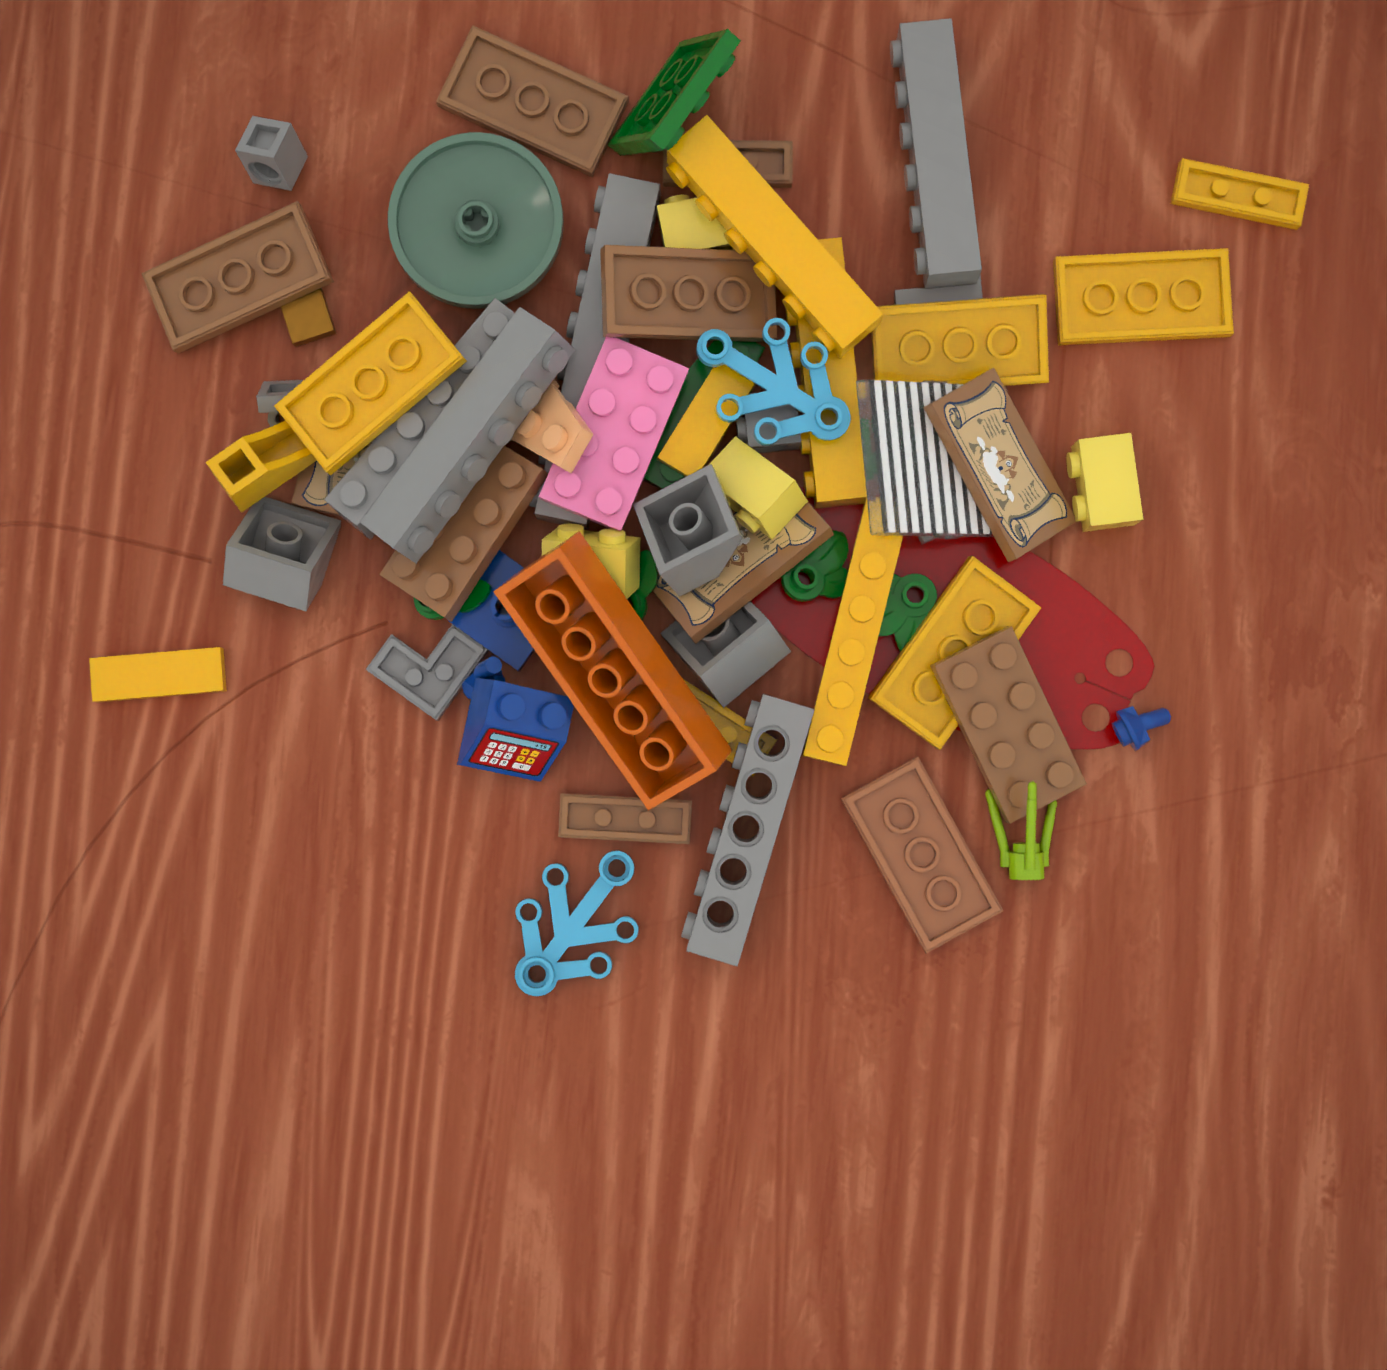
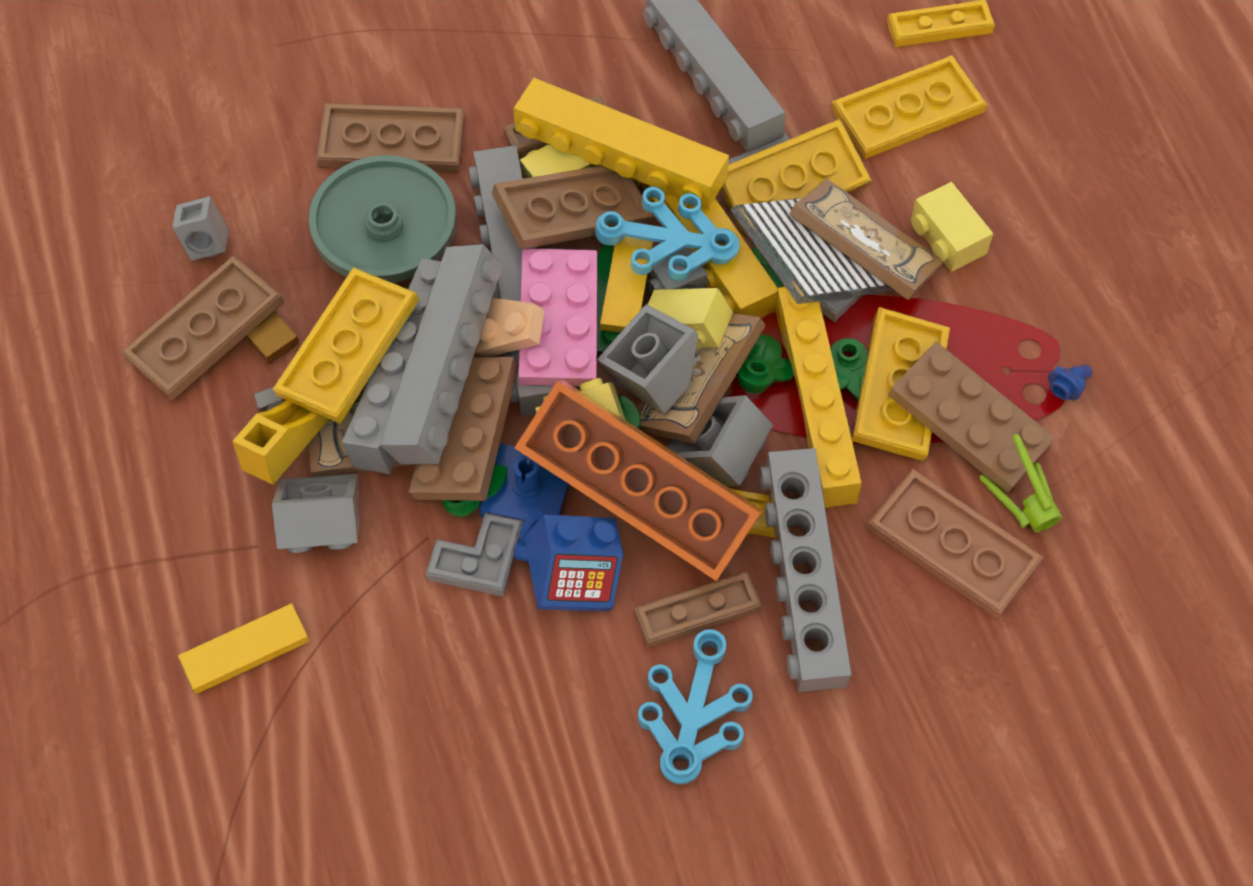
camera: 25 degrees left, 25 degrees down
green plate [607,29,741,156] -> none

